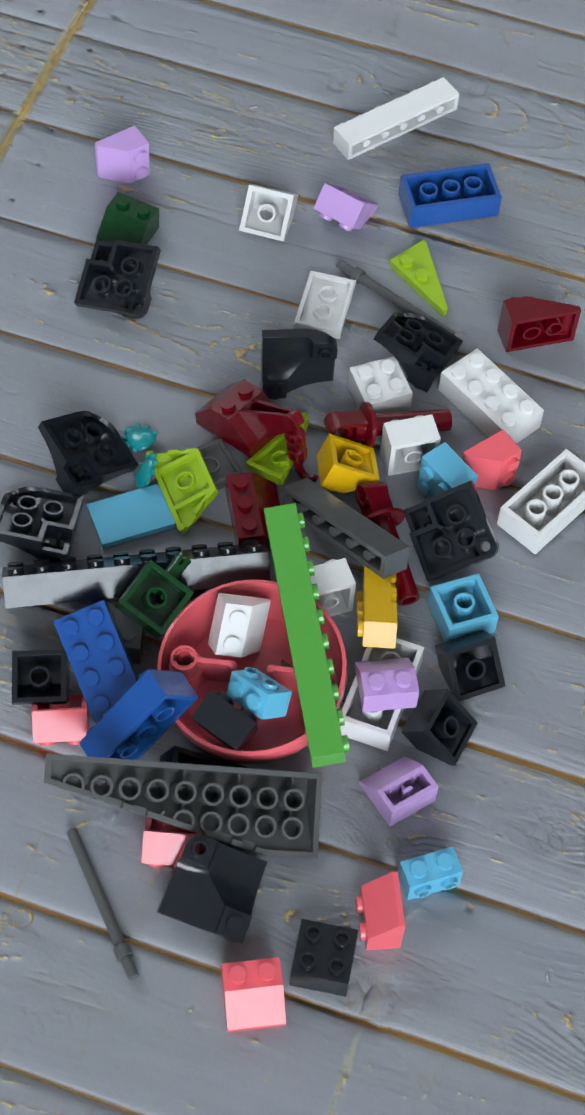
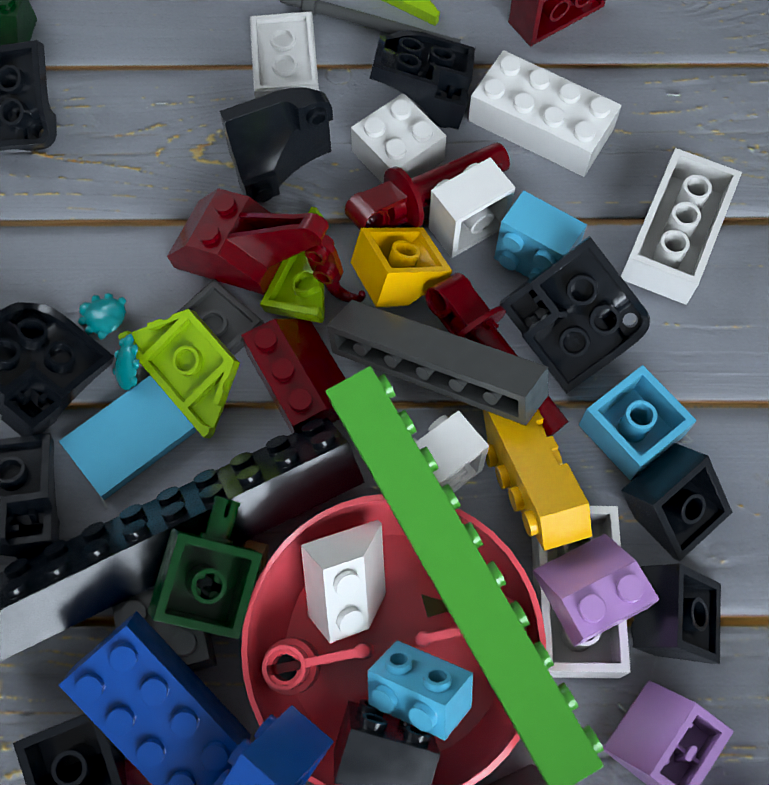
camera: 15 degrees left, 10 degrees up
coral slope [462,430,522,490] -> none

